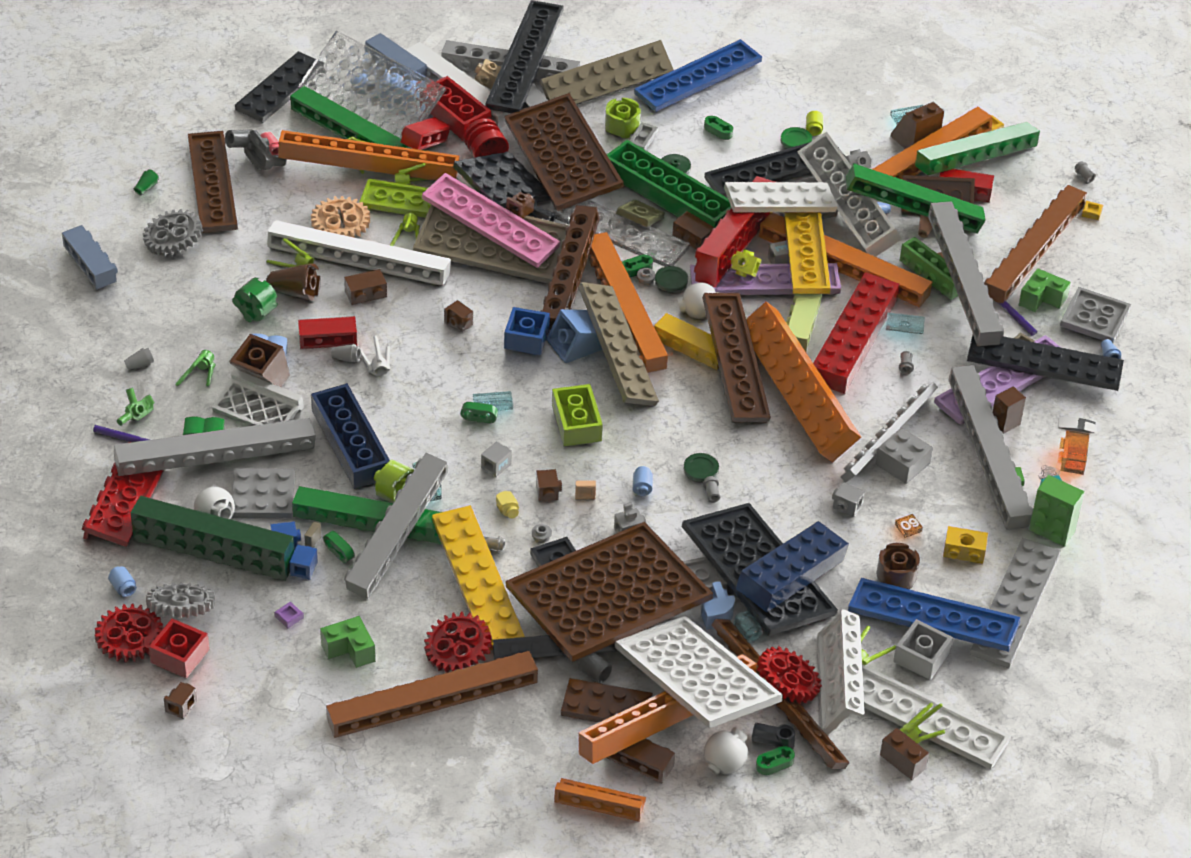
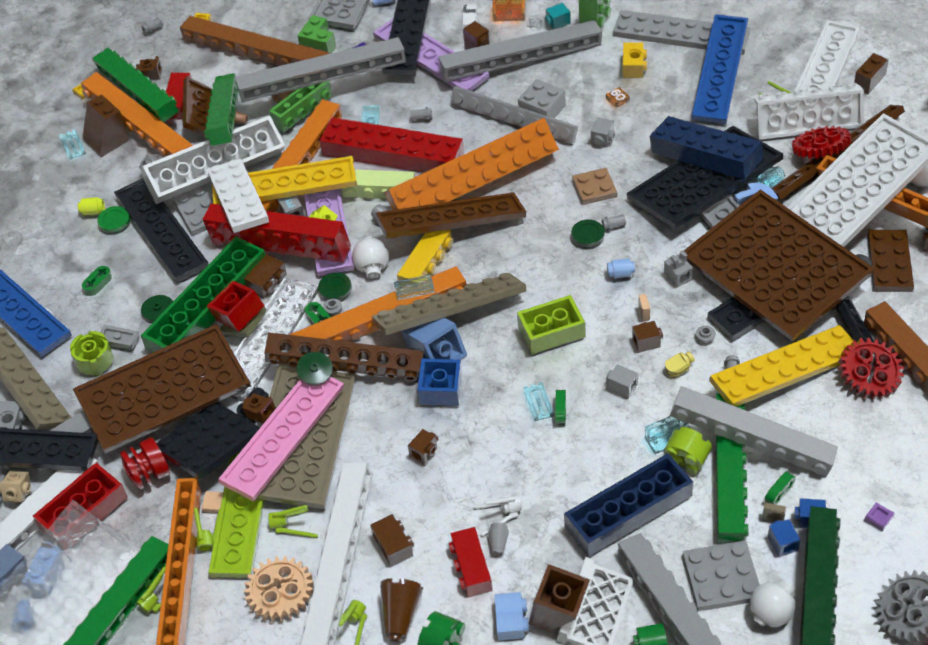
camera: 90 degrees left, 5 degrees up
bright green brick [320,616,376,668] -> none
red brick [400,117,451,150] -> none
reddish brown brick [876,543,920,589] -> none
light grey brick [893,619,953,680] -> none
lime plant [899,703,945,744] -> none
none -> reddish brown brick [136,56,162,80]
none -> red brick [206,281,265,332]
none -> dark green piece [297,352,333,386]
none -> clear light blue tile [394,274,435,300]
none -> medium nougat plate [572,167,617,205]

